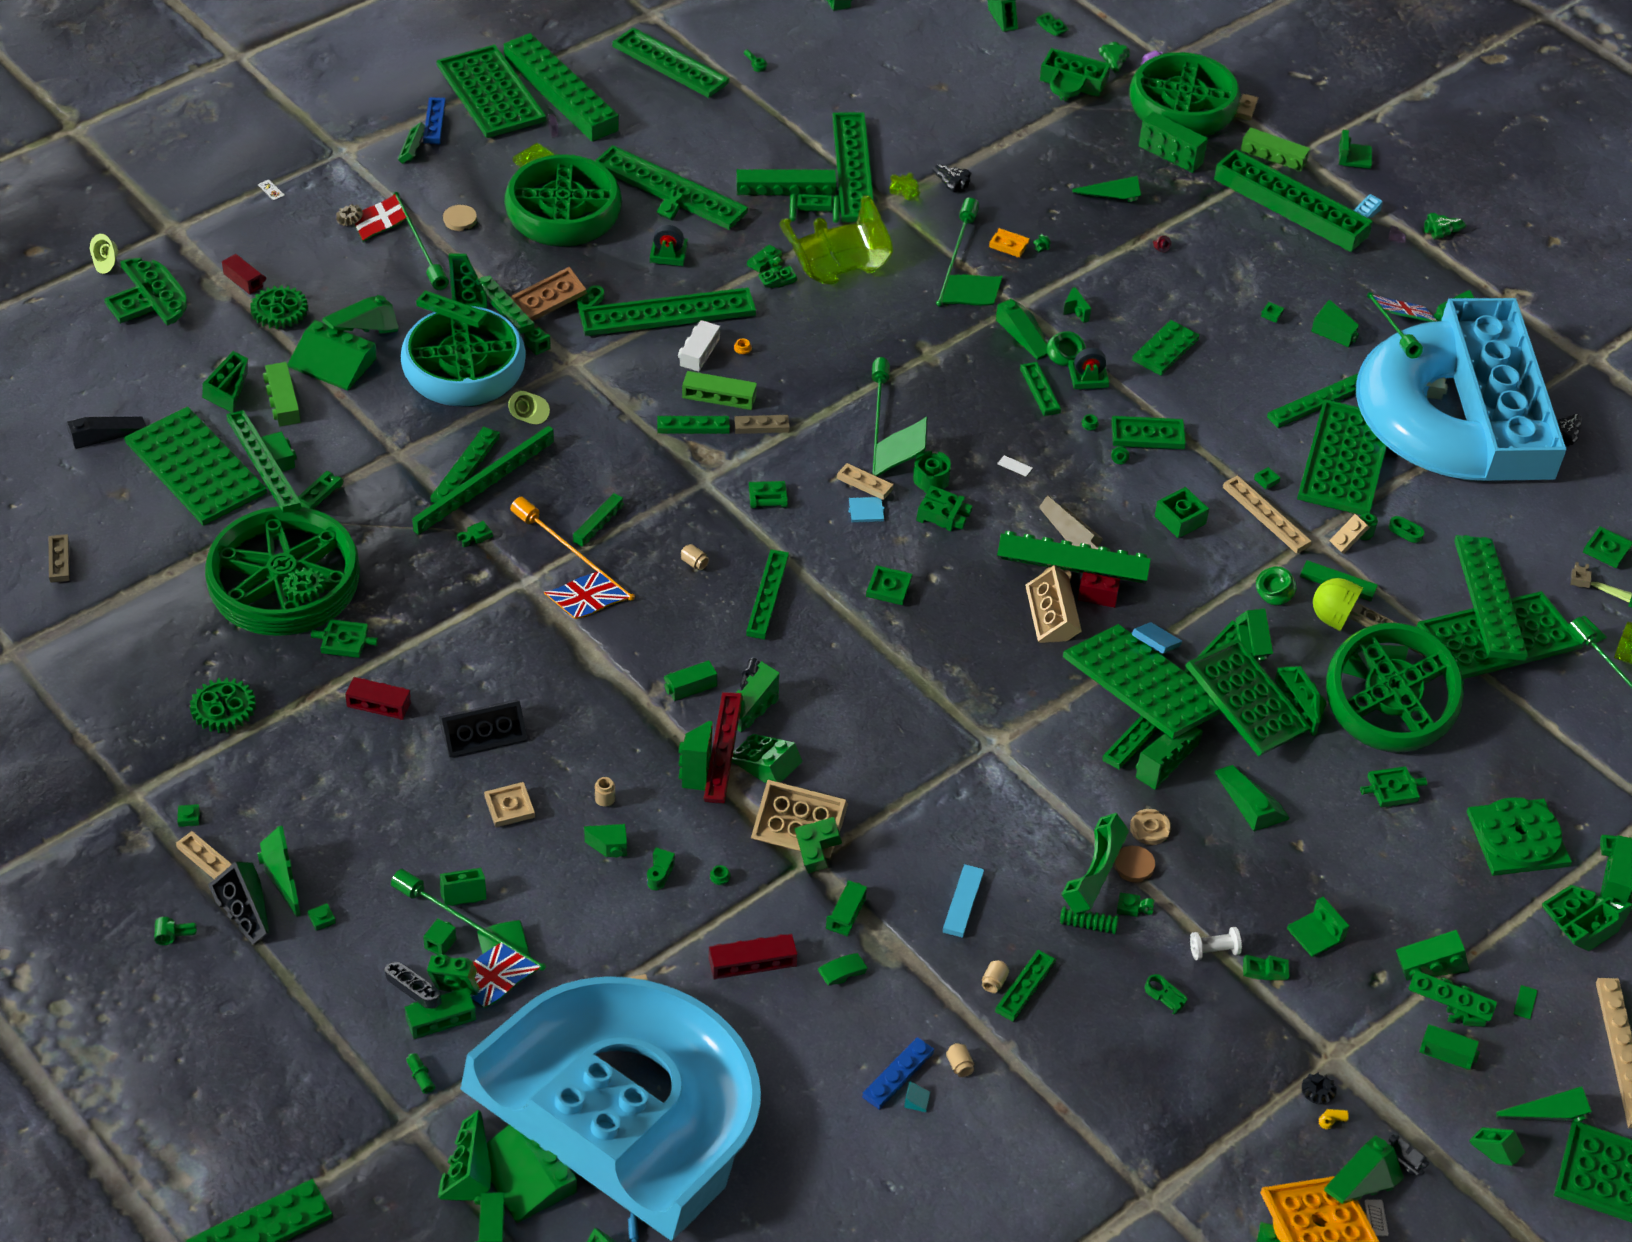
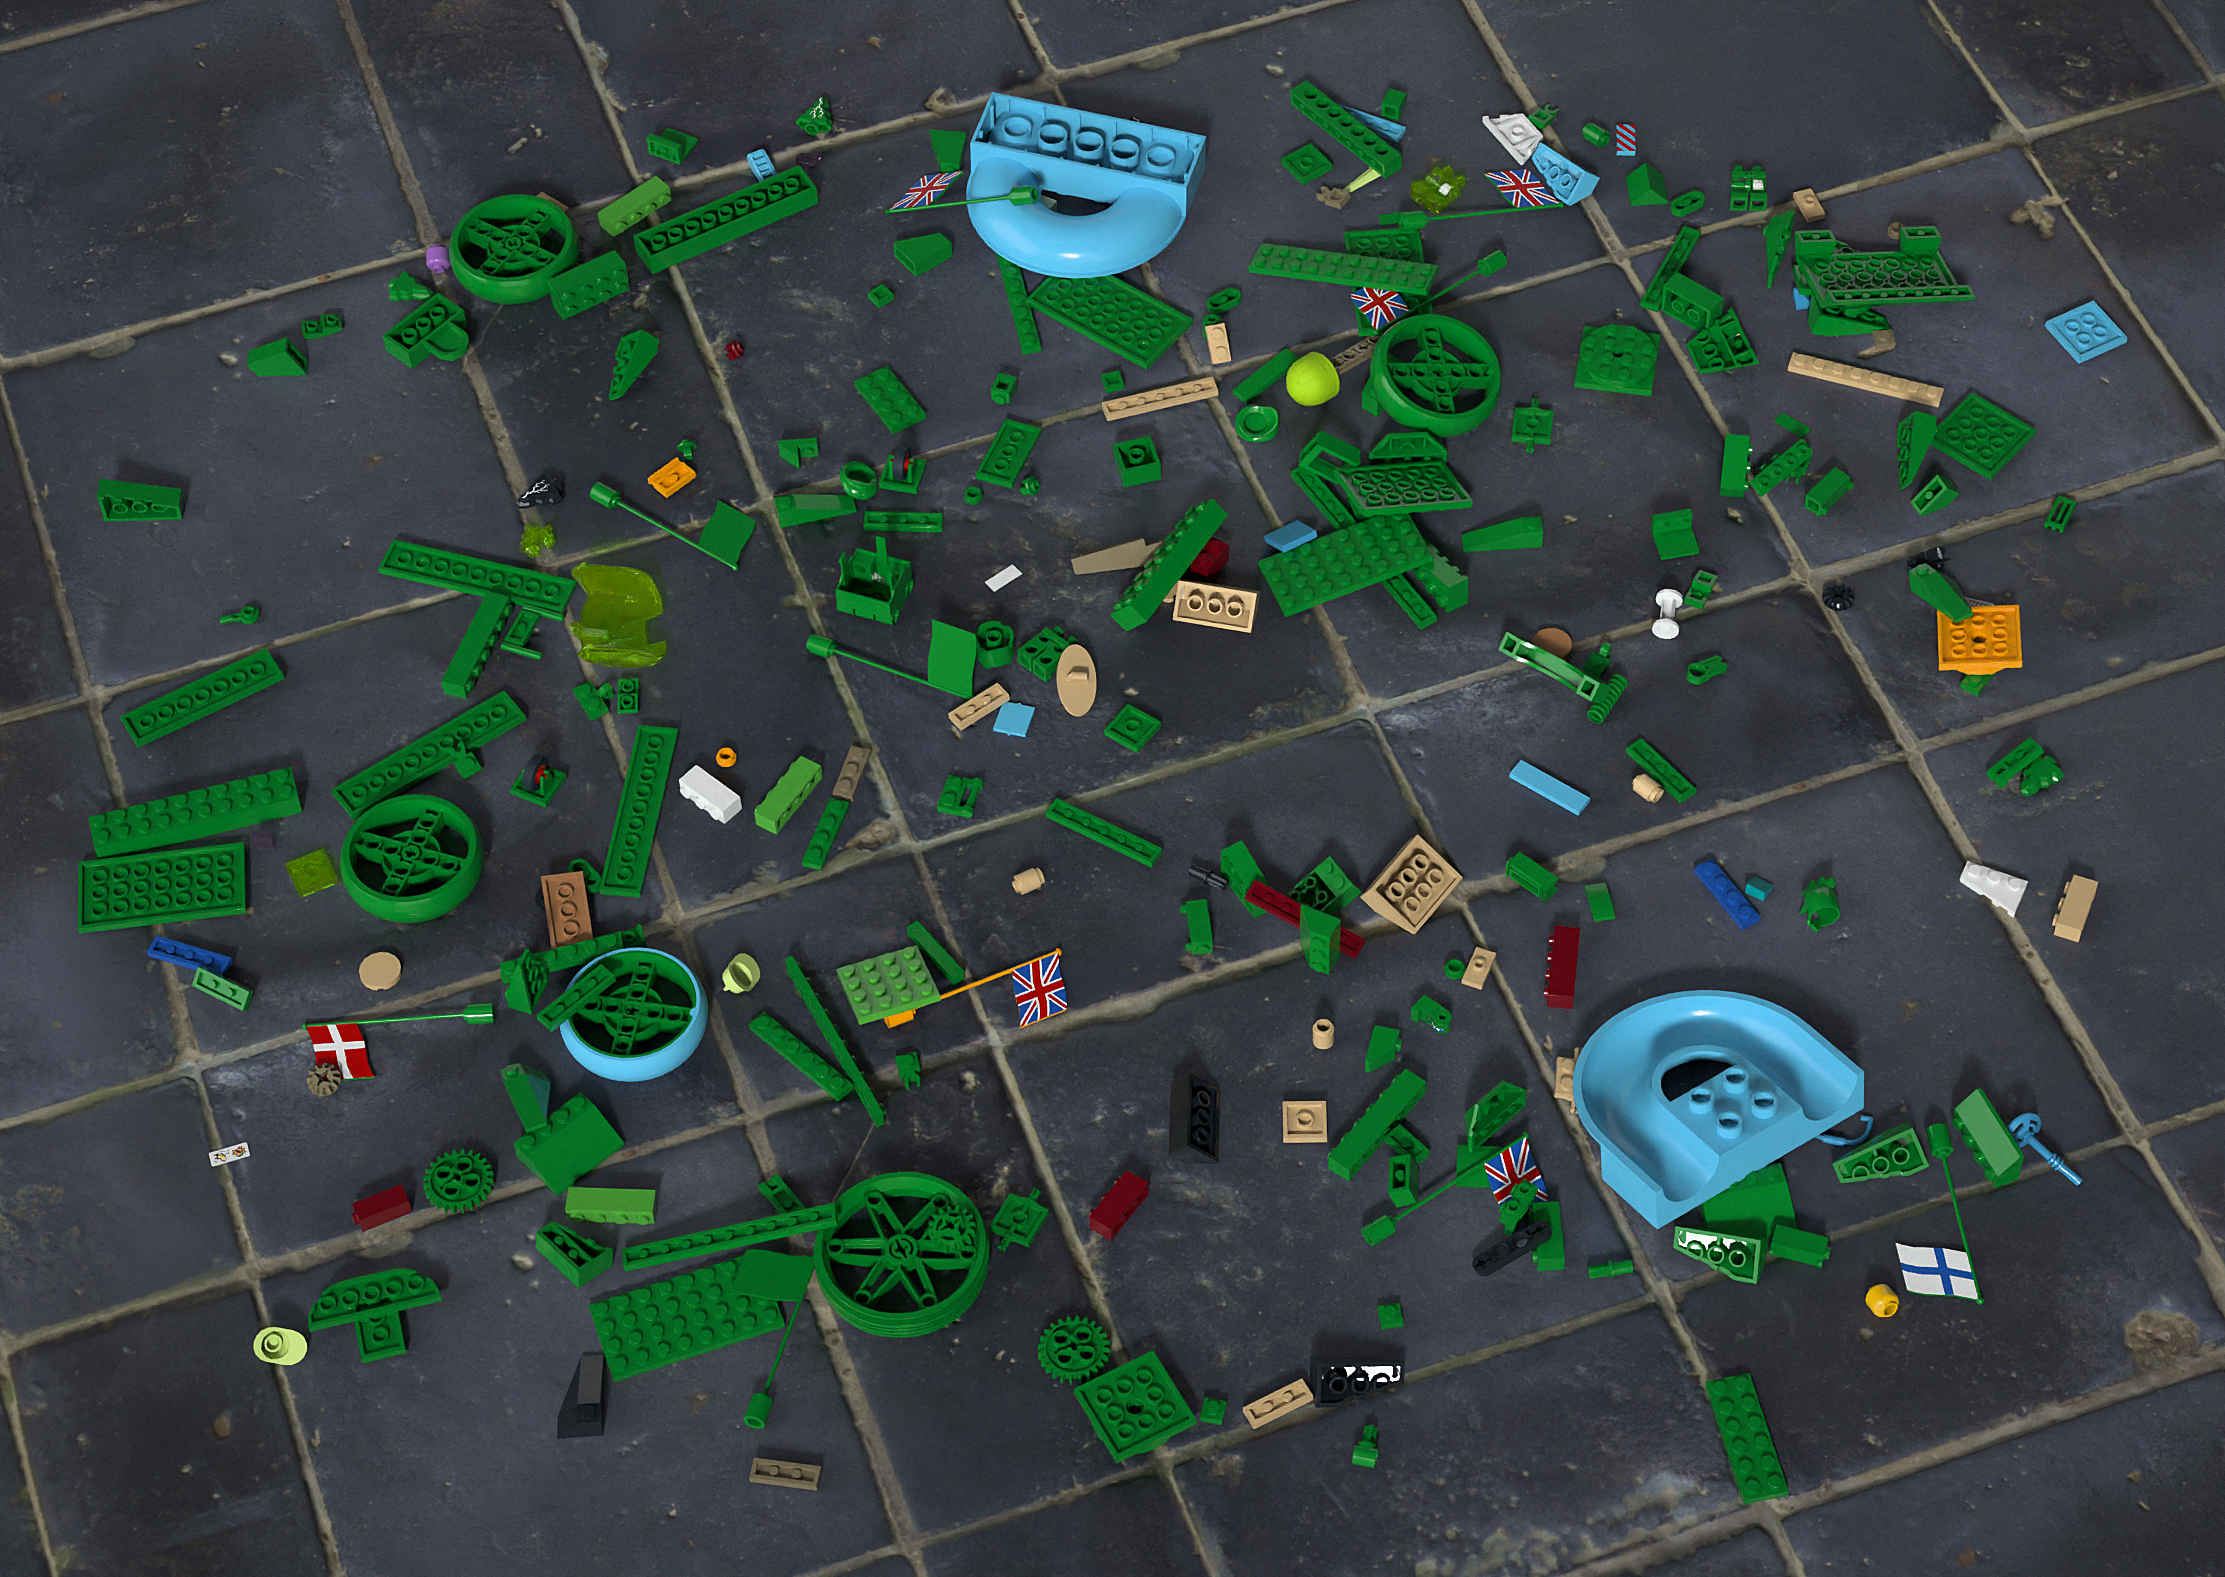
camera: 65 degrees left, 5 degrees up
green wedge [257,826,301,917] -> none
green brick [261,431,297,472] -> none
green brick [423,919,457,955] -> none
green brick [794,817,843,874] -> none
tan brick [946,1043,974,1077] -> none
tan tile [1130,809,1171,845] -> none
yellow arm [1319,1109,1348,1129] -> none
none -> green flag [729,1249,815,1429]
none -> green piece [835,535,914,626]
none -> bright green plate [836,945,941,1025]
none -> green brick [991,373,1018,405]
none -> tan shield [1056,644,1097,717]
none -> green piece [1073,1351,1197,1464]
none -> green brick [1327,1069,1426,1182]
none -> flag [1351,250,1507,336]
none -> green plate [1384,1124,1430,1166]
none -> tan plate [1462,947,1496,990]
none -> green wedge [1464,1081,1526,1153]
none -> green piece [1800,877,1840,932]

